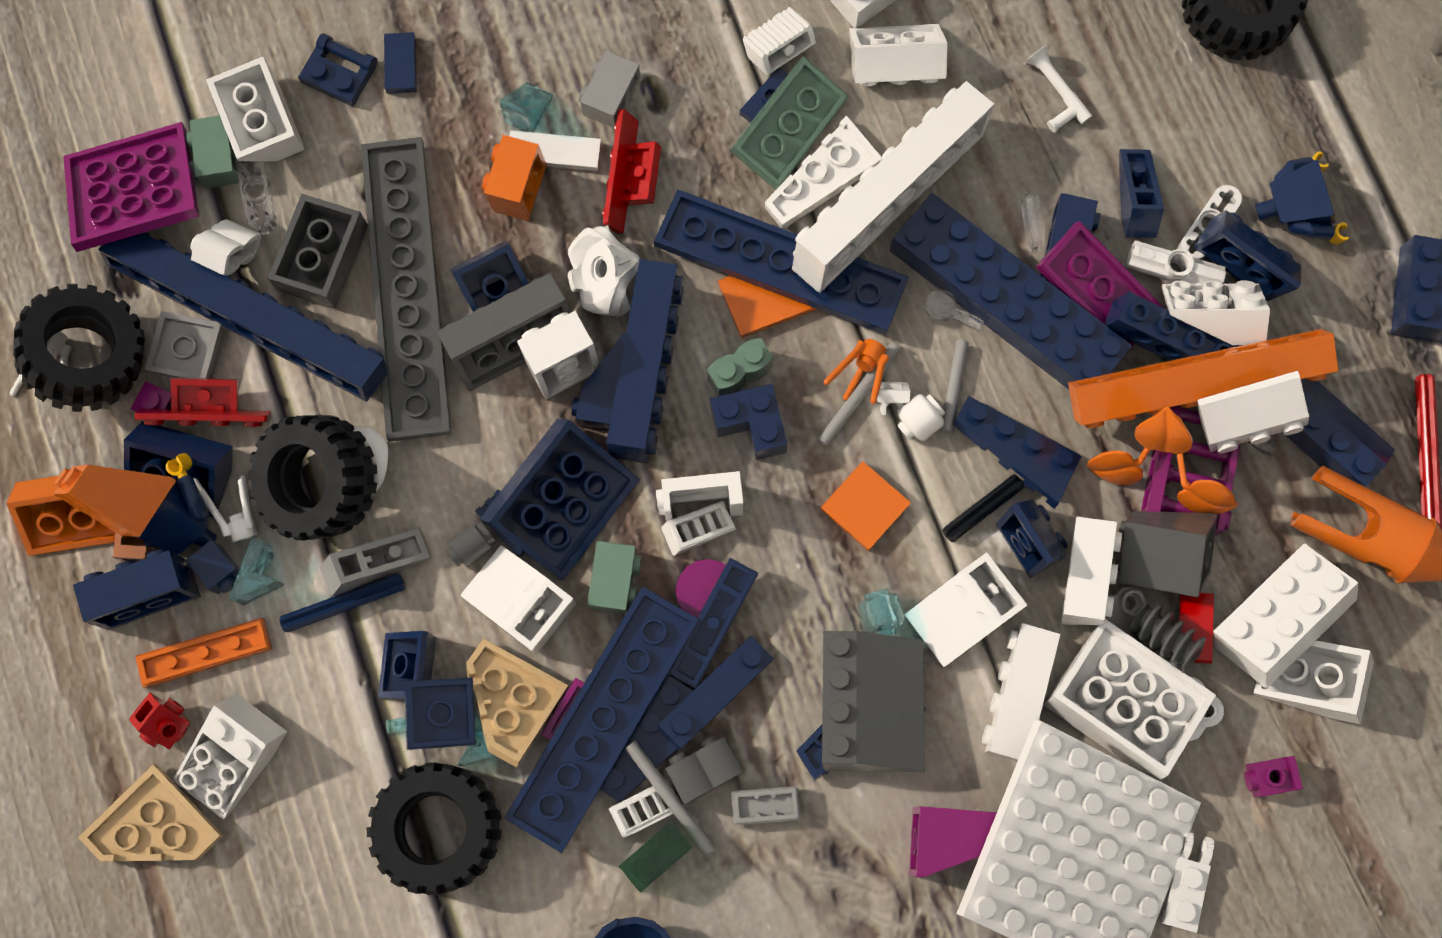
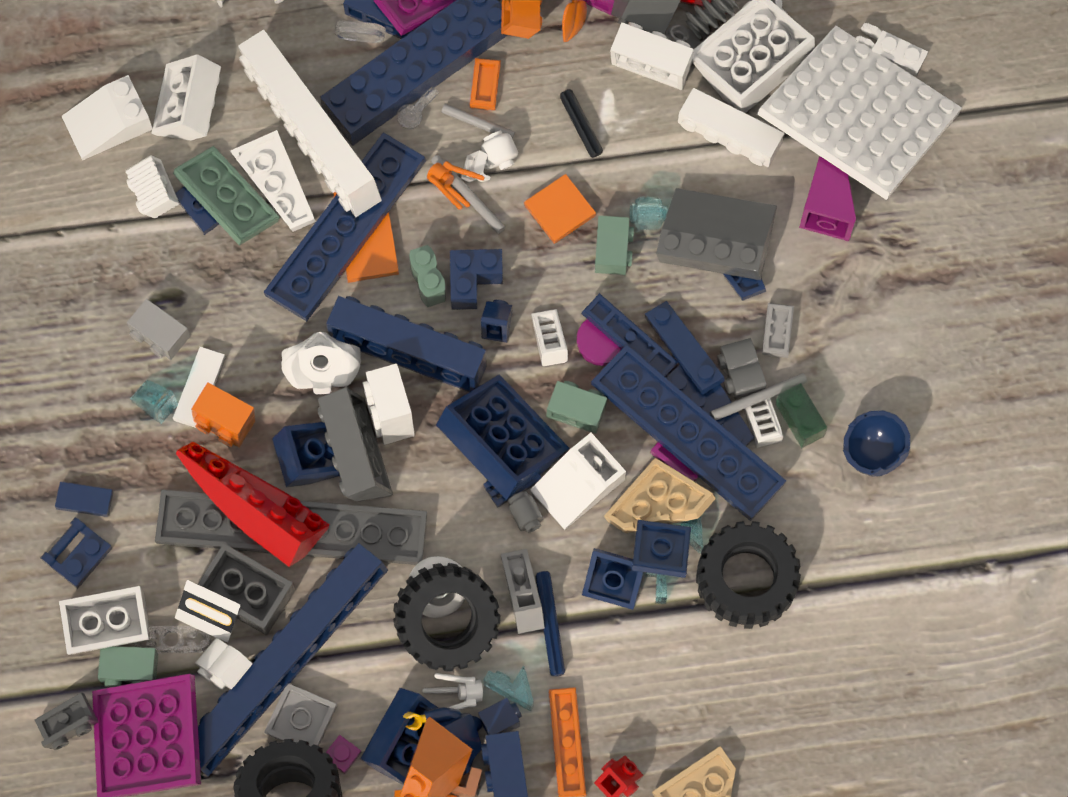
camera: 80 degrees left, 5 degrees down
red bracket [135,378,271,427] -> none
white slope [173,693,287,820] -> none
dark blue slope [571,333,626,431] -> none
red bracket [602,109,661,234] -> none
white panel [656,471,743,522] -> none
white slope [904,552,1027,667] -> none
dark blue wing [953,396,1082,509] -> none
dark blue slope [995,499,1069,579] -> none
none -> dark grey bracket [35,693,98,750]
none -> sticker [175,580,240,643]
none -> red wedge [176,442,330,567]
none -> orange tile [470,58,501,110]
none -> dark blue slope [481,300,513,343]
none -> sand green brick [595,215,634,275]

